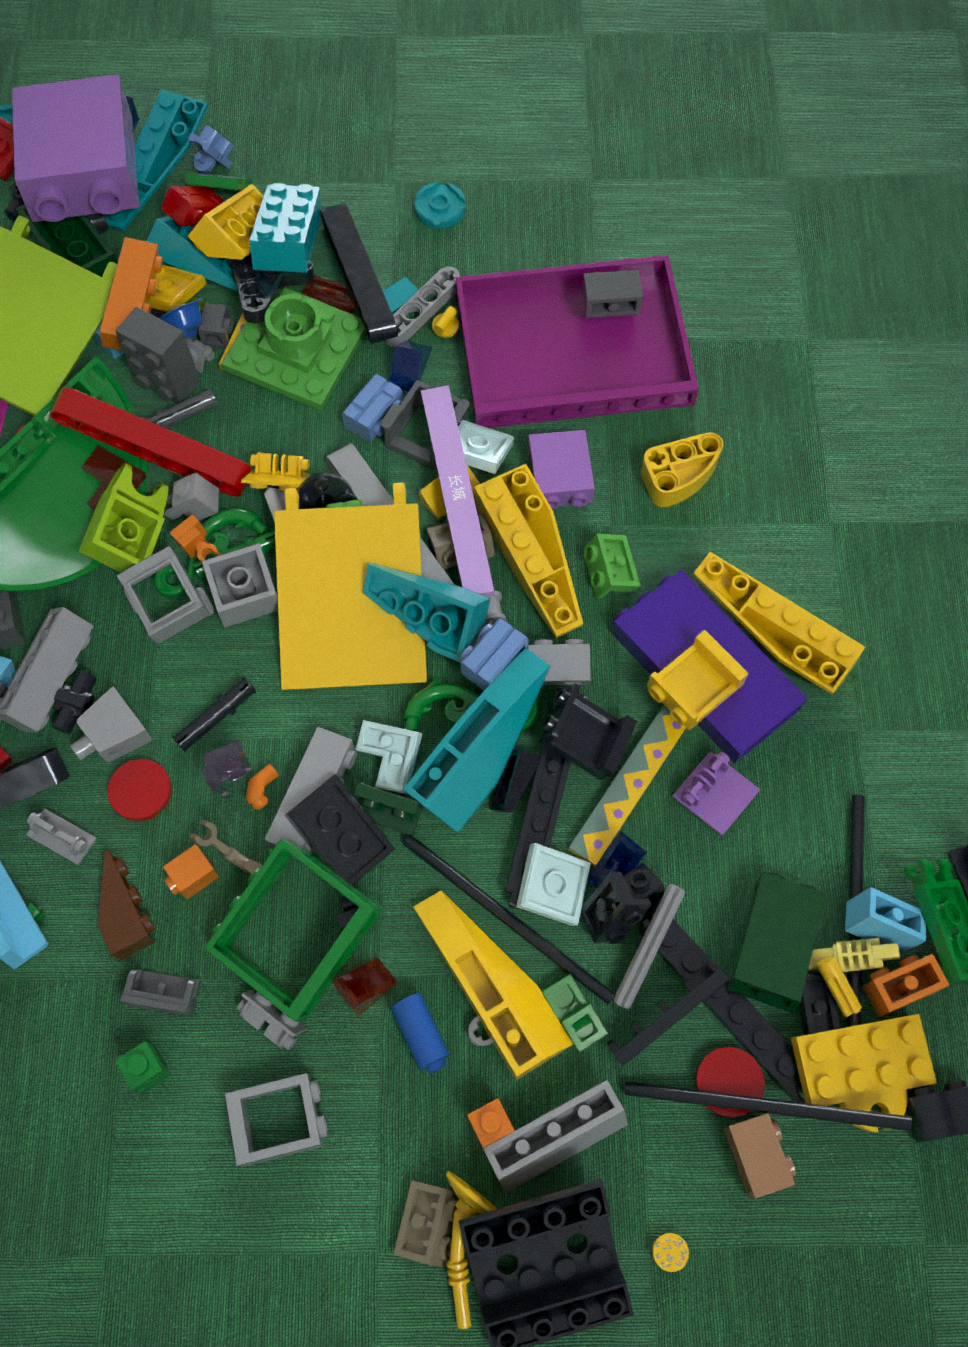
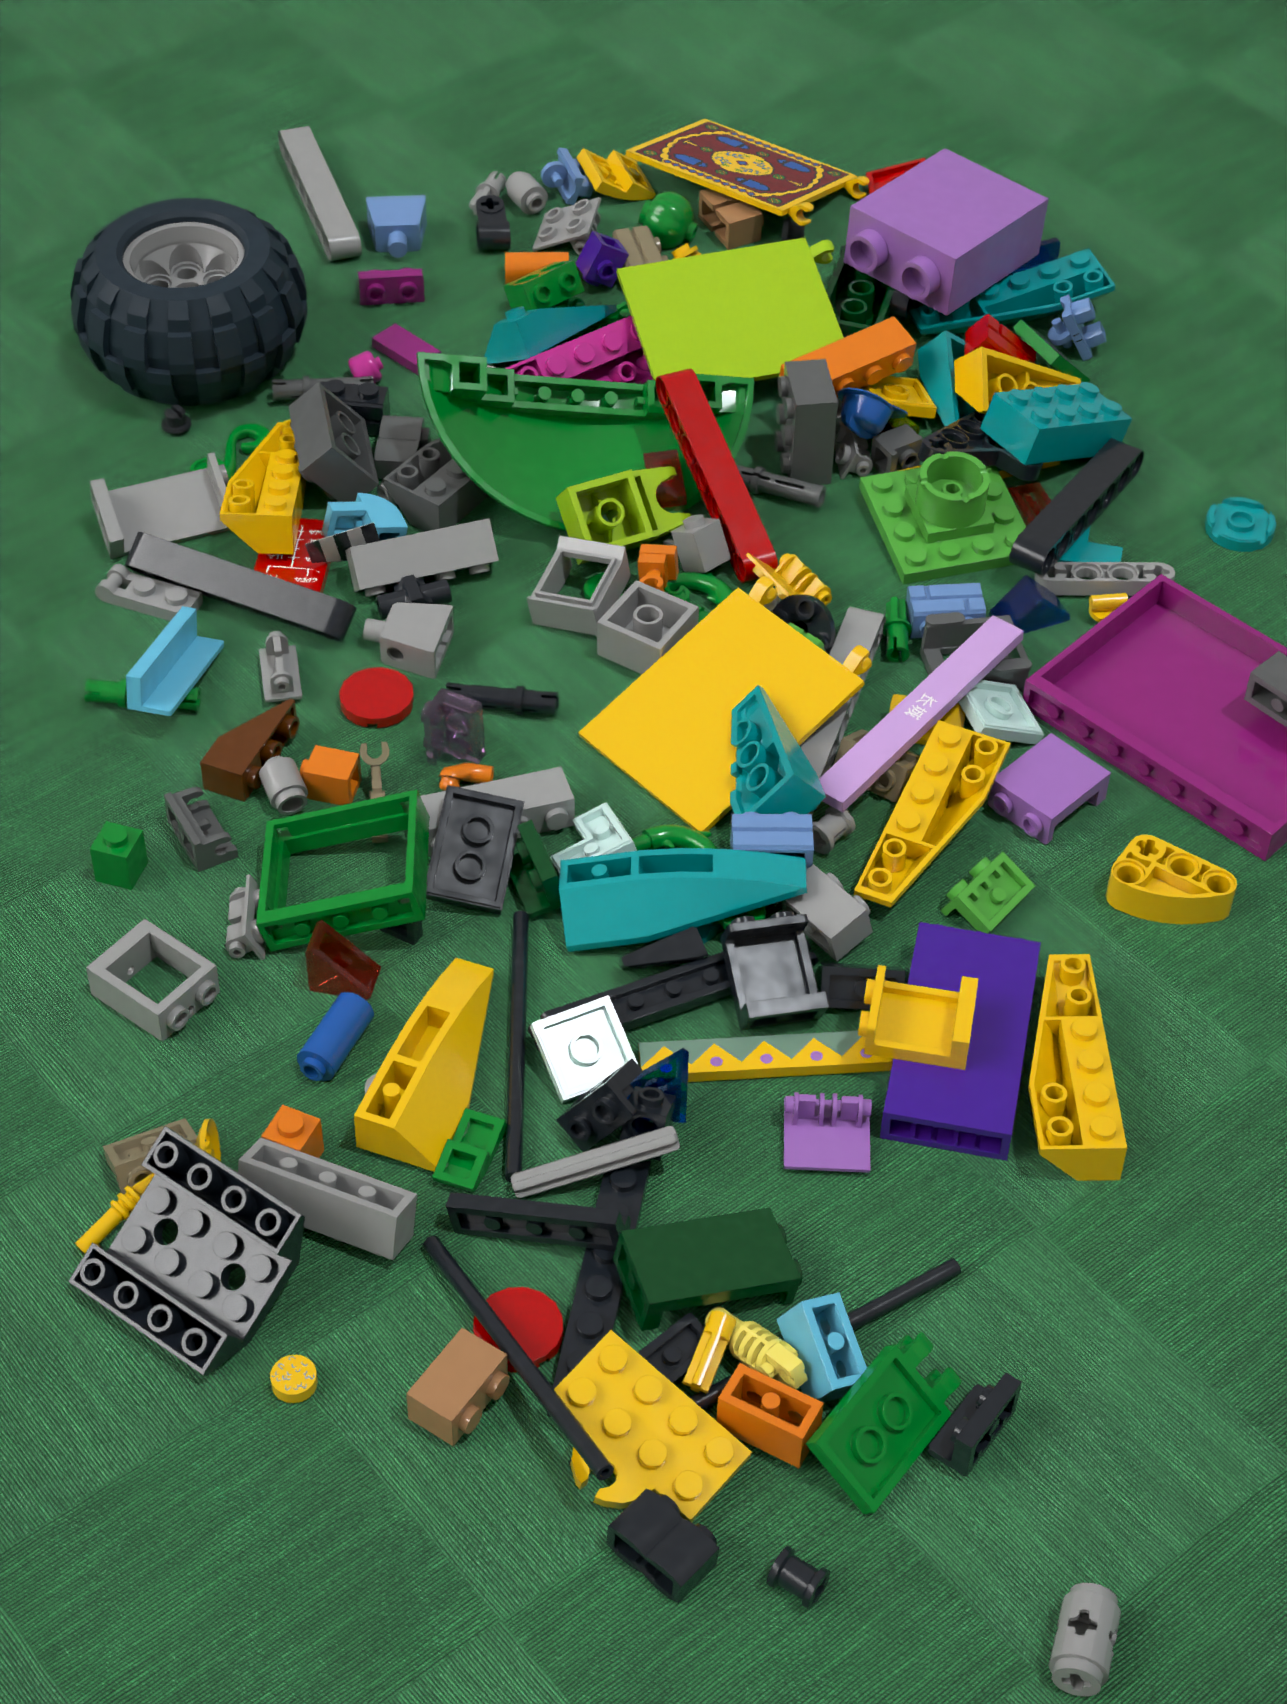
camera: 50 degrees right, 20 degrees down
none -> light grey brick [259,756,308,815]
none -> black panel [821,962,905,1010]
none -> green axle [883,596,912,663]

